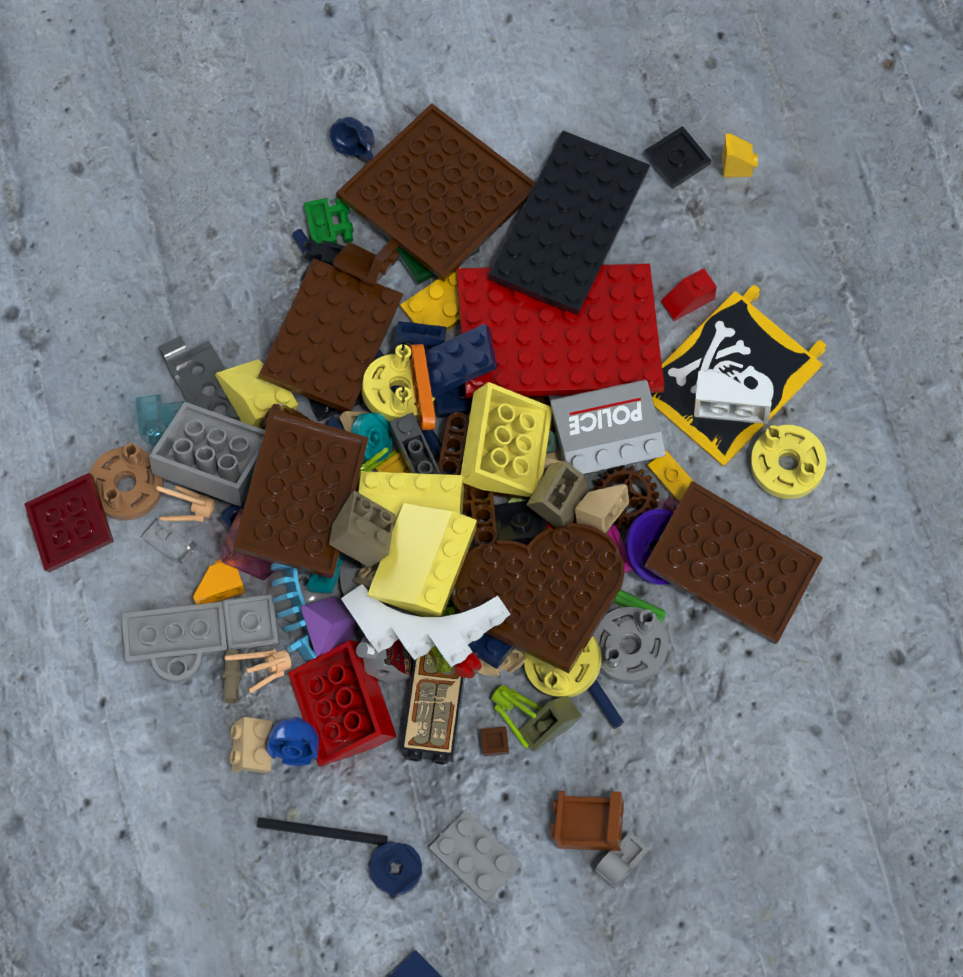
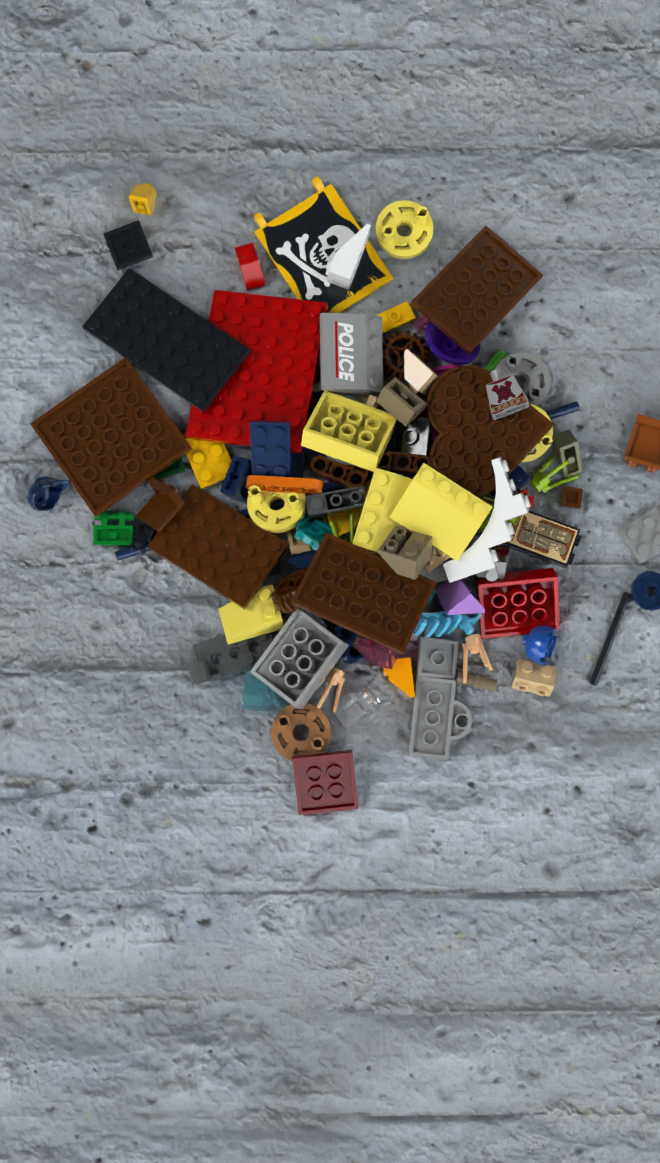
camera: 80 degrees left, 15 degrees up
none -> torso [486,369,530,420]

